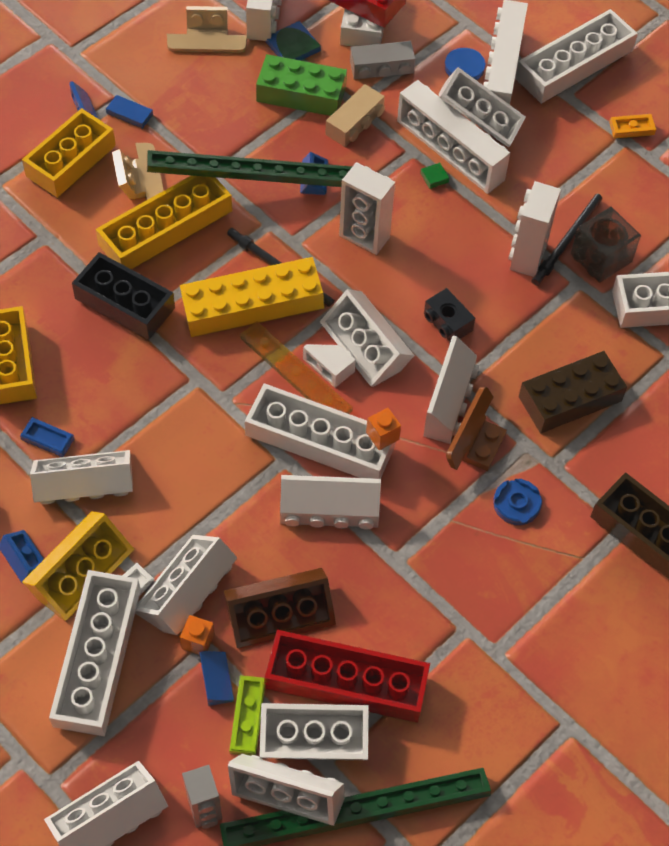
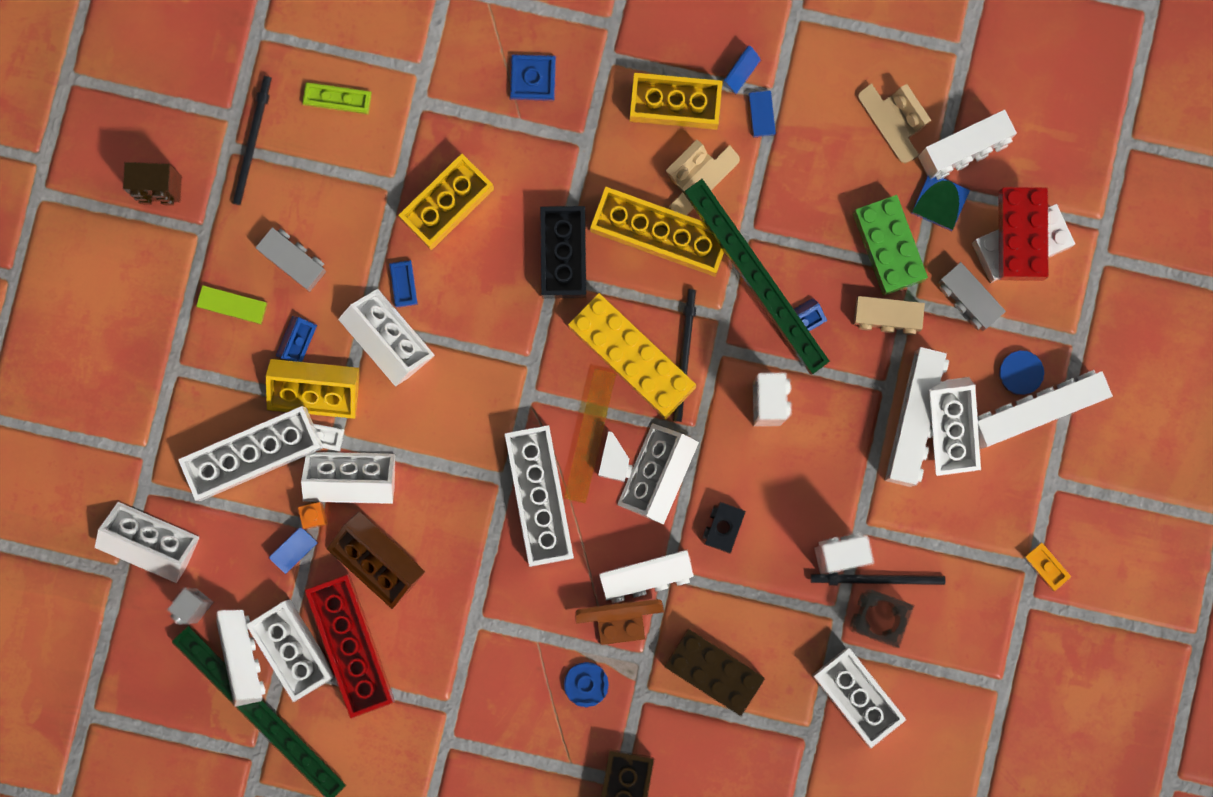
camera: 60 degrees right, 25 degrees up
lime tile [229,675,265,756] -> none
white slope [280,475,381,529] -> none
orange brick [366,407,401,450] -> none
green tile [420,163,449,189] -> none
white brick [515,9,638,104] -> none

